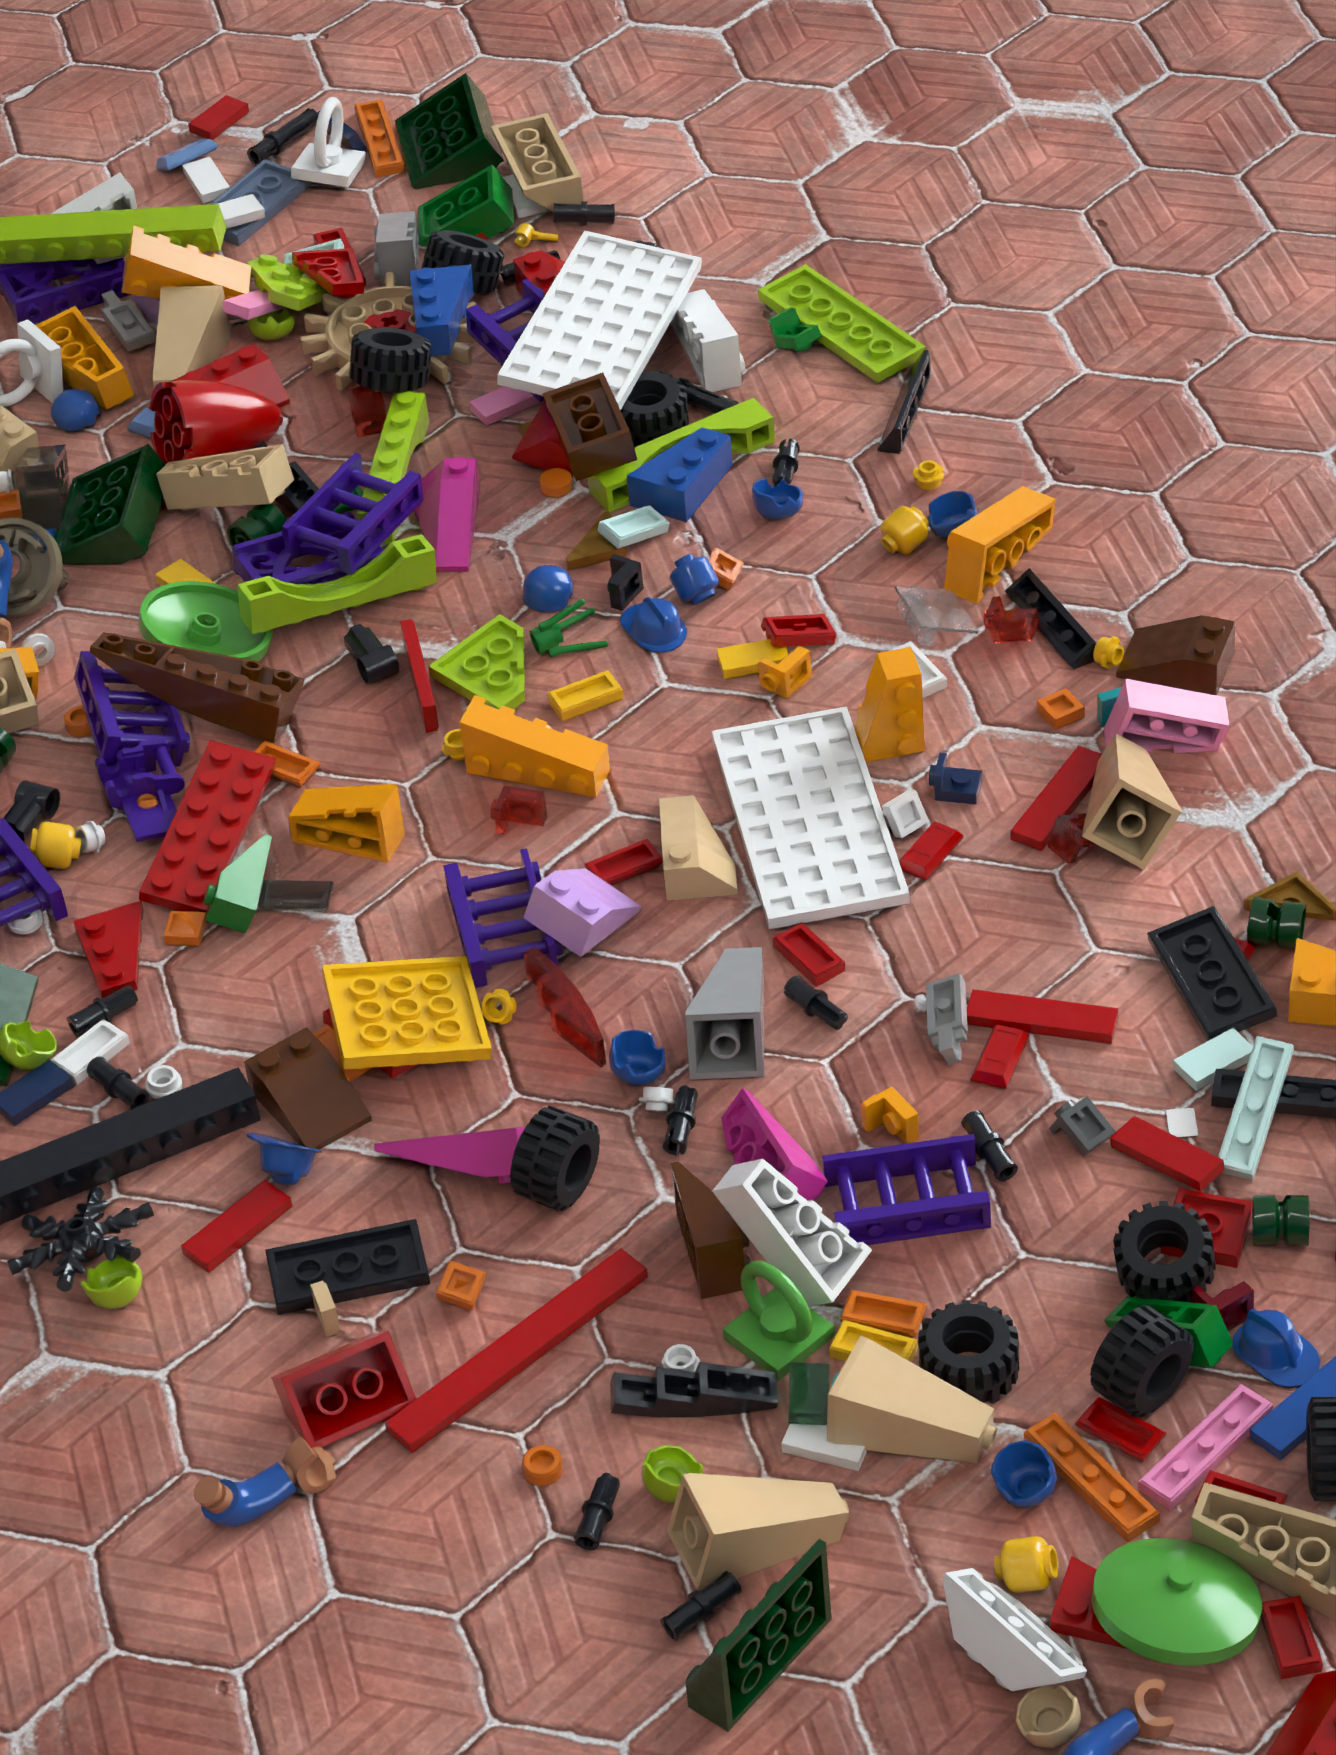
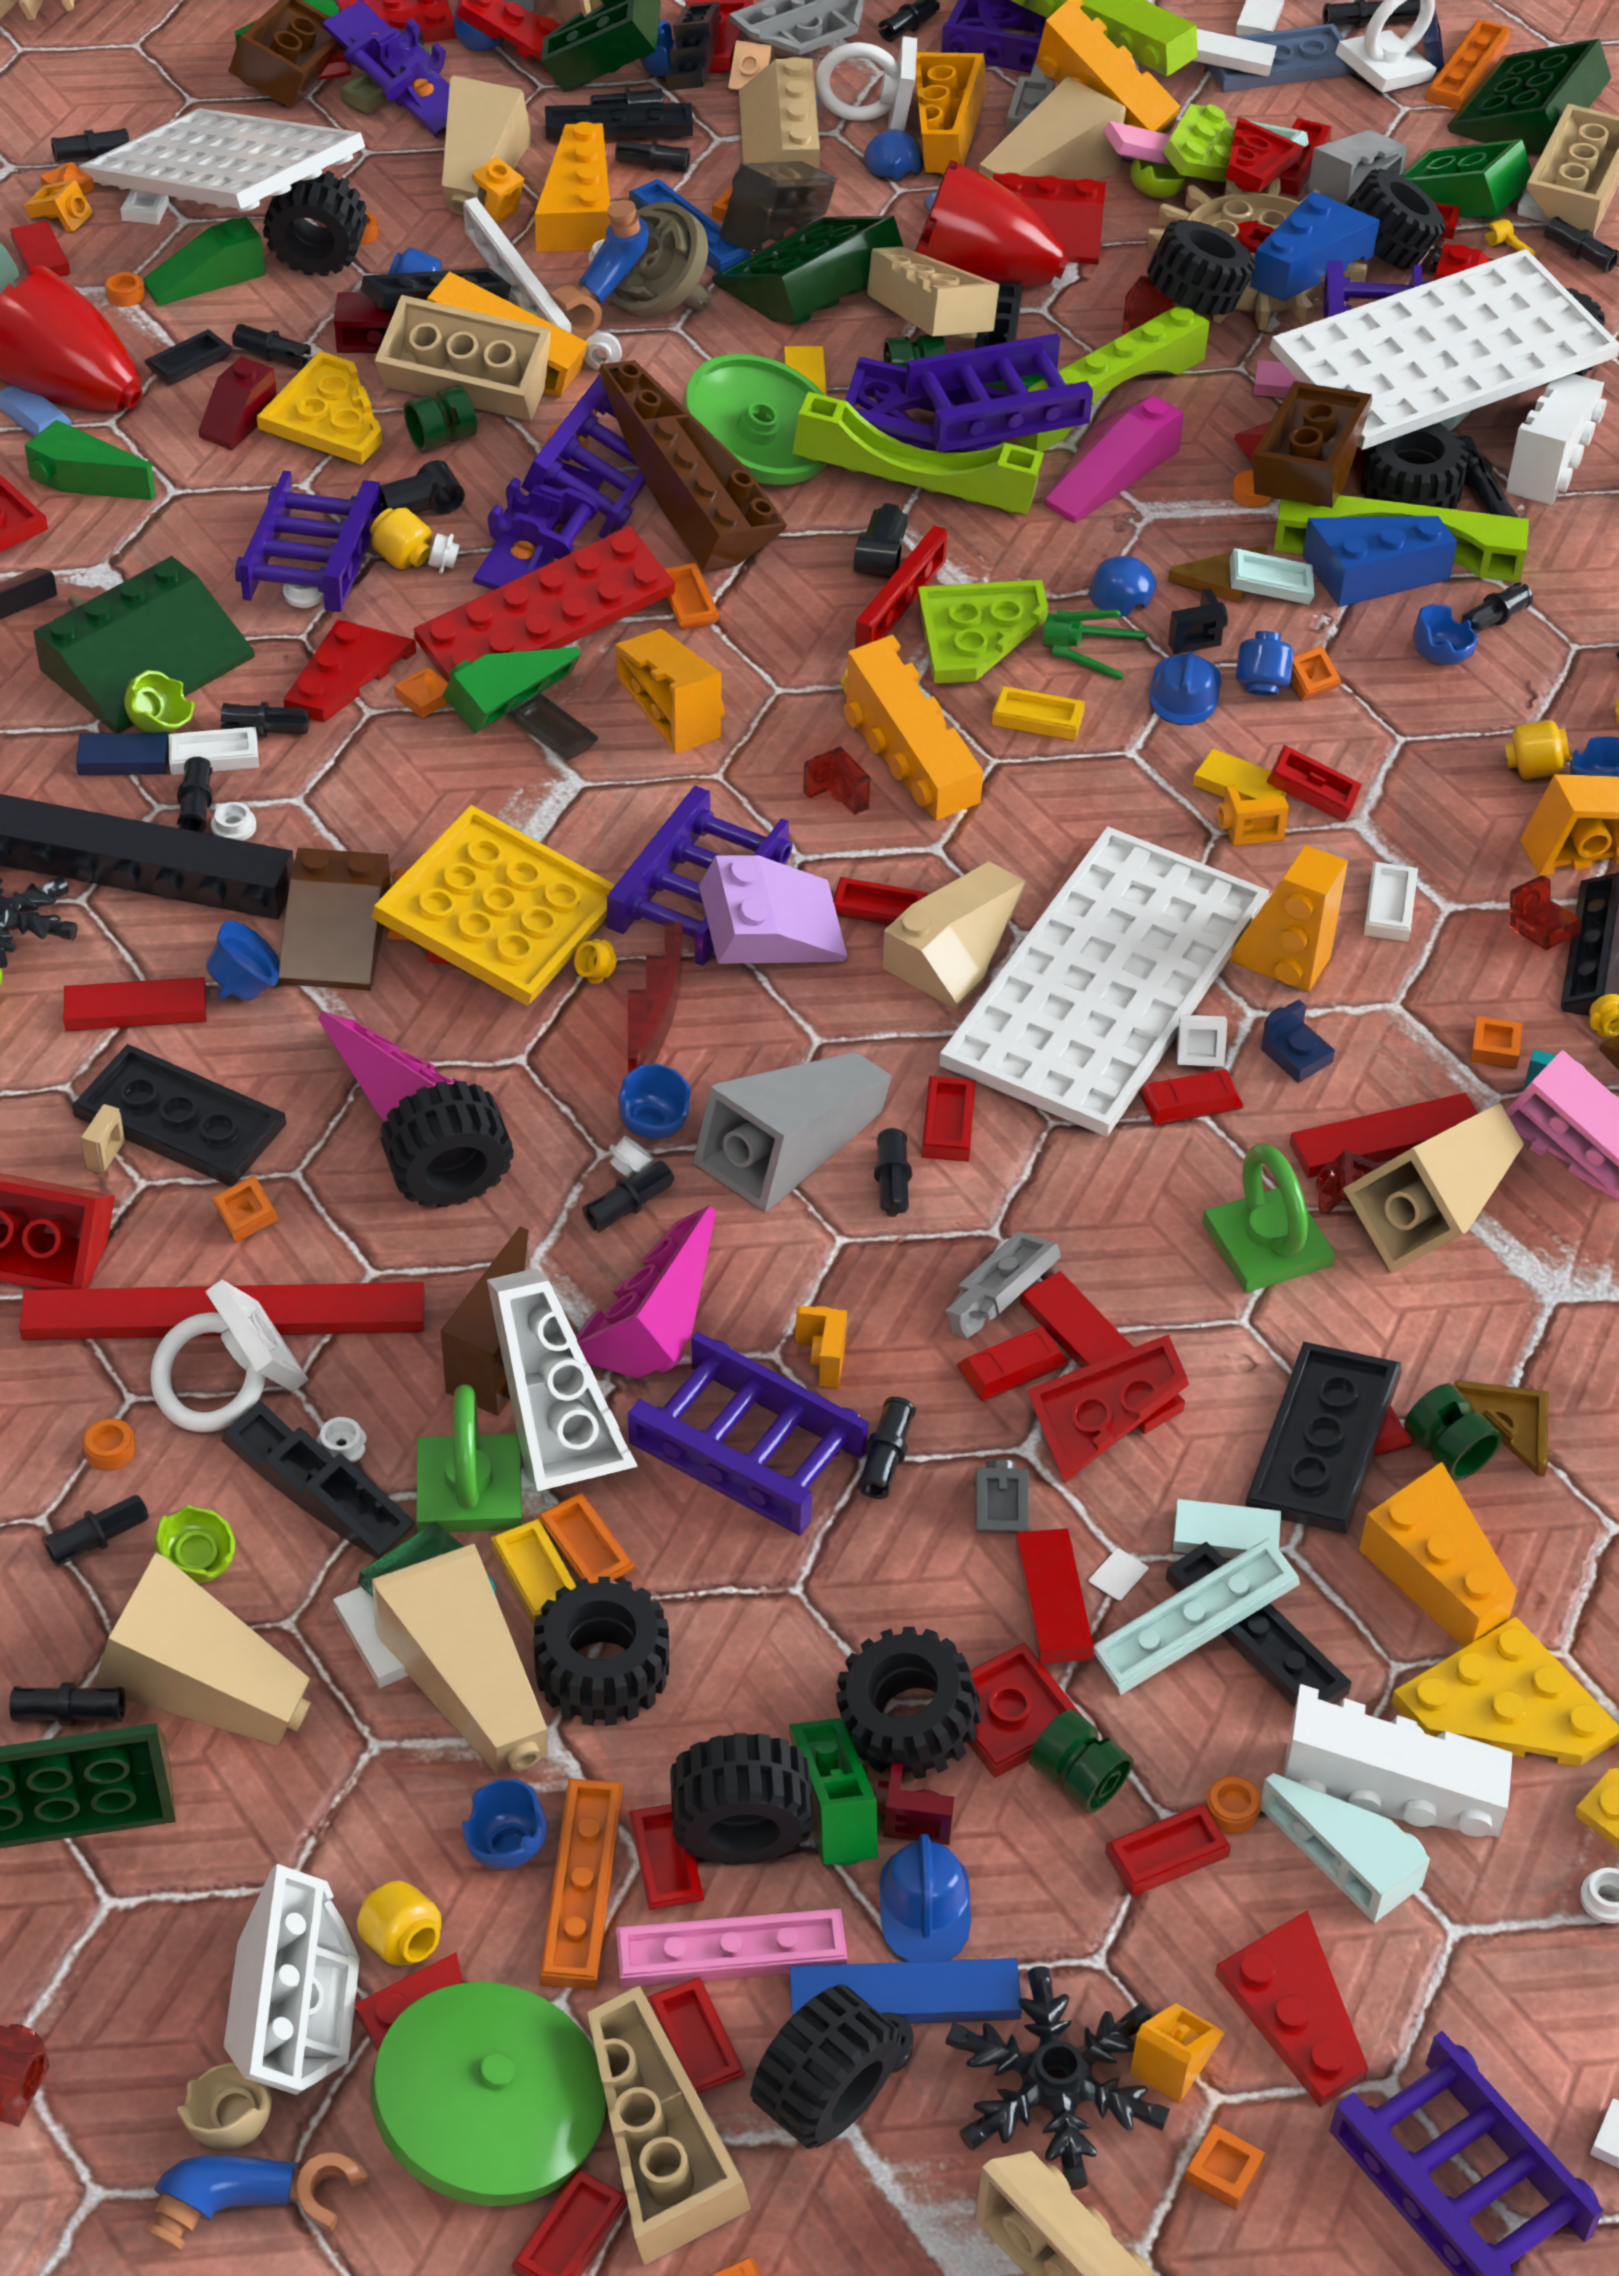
camera: 35 degrees right, 5 degrees up
clear hinge [894,586,979,646] -> none
none -> white tile [150,1279,309,1432]
none -> red wing [1027,1334,1189,1483]
none -> bright green tile [1202,1143,1335,1293]

